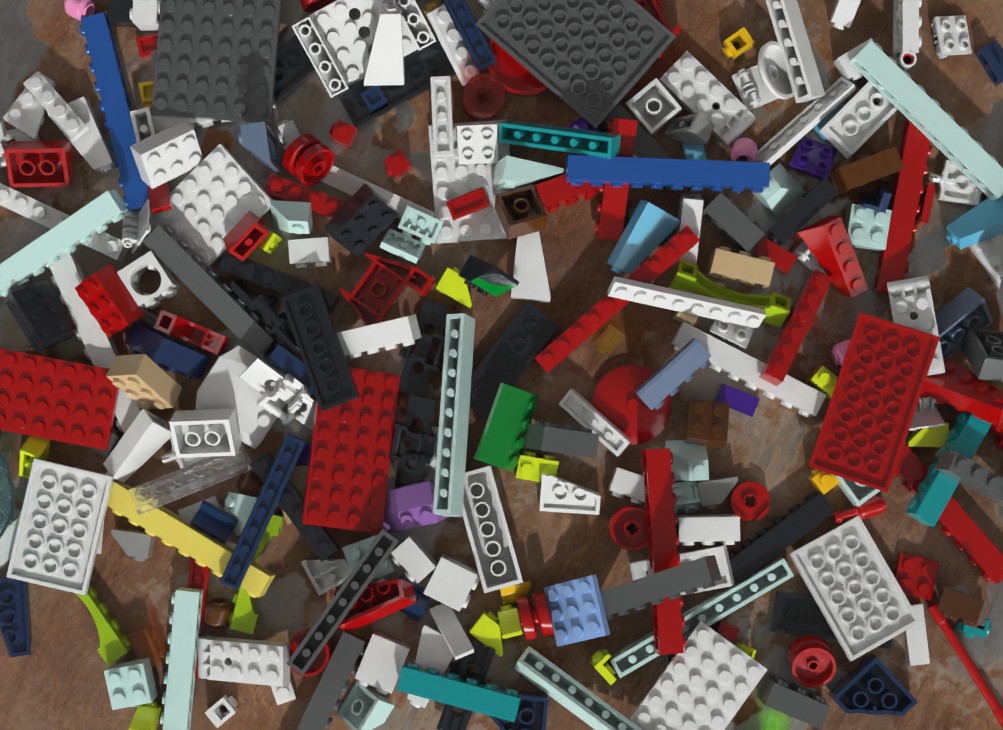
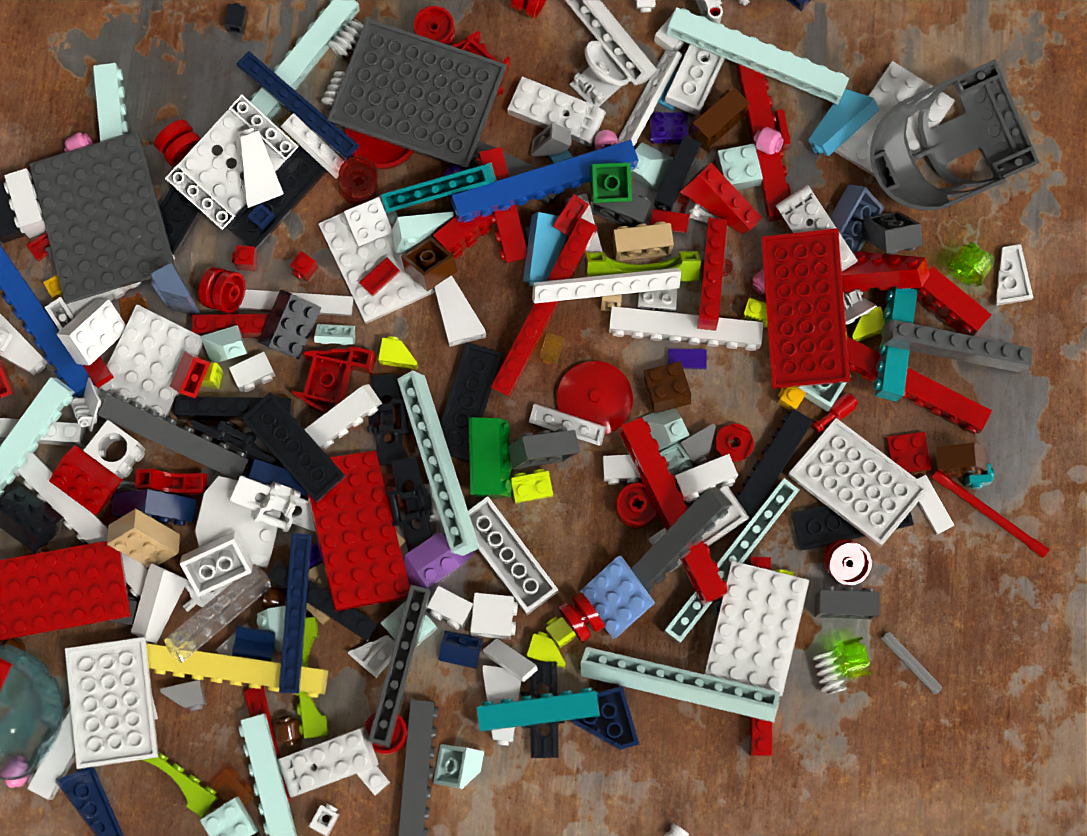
camera: 25 degrees left, 10 degrees down
neon yellow slope [19,436,50,479] -> none
white brick [277,120,301,151] -> none
red wedge [329,579,417,632] -> none
white brick [354,631,411,695] -> none
light aqua bracket [398,206,444,246] -> none
white plate [430,76,454,157] -> none
black slope [458,255,519,297] -> none
yellow brick [500,580,531,605] -> none
white wing [539,471,601,515] -> none
neon yellow bracket [590,649,617,685] -> none
white brick [624,78,682,136] -> none
sand blue slope [634,338,711,410] -> none
yellow brick [722,27,755,60] -> none
dark blue brick [828,654,918,716] -> none
dark blue panel [858,181,892,213] -> none
white plate [927,160,983,207] -> none
none -> red plate [553,194,590,237]
none -> green brick [589,163,632,204]
none -> bright pink head [754,127,783,155]

